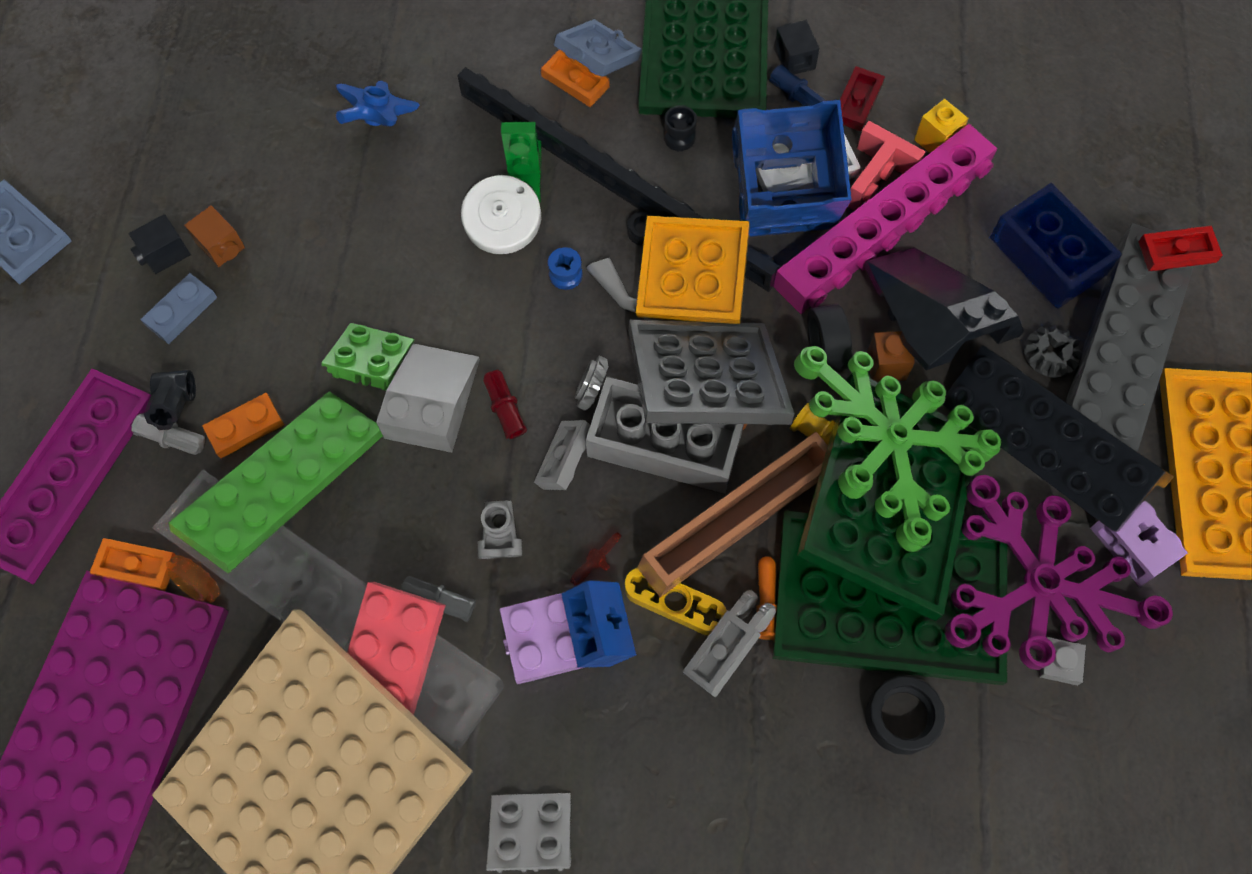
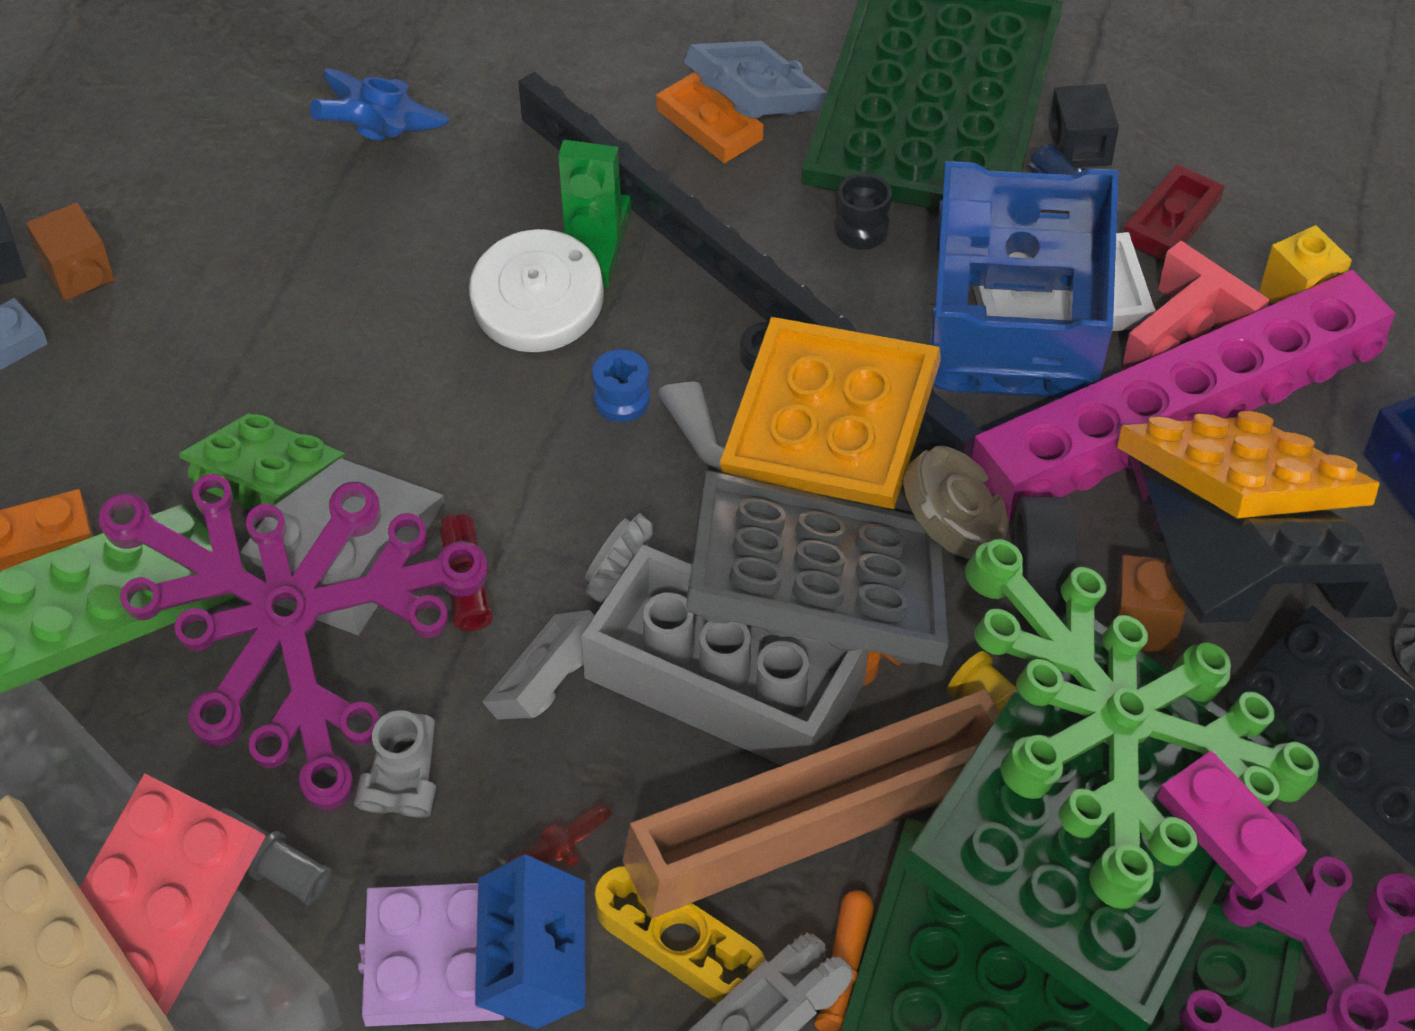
camera: 10 degrees right, 15 degrees down
none -> magenta plant [99,474,488,810]
none -> dark tan tile [903,446,1008,559]
none -> light orange plate [1117,411,1380,518]
none -> dark pink plate [1157,750,1308,899]

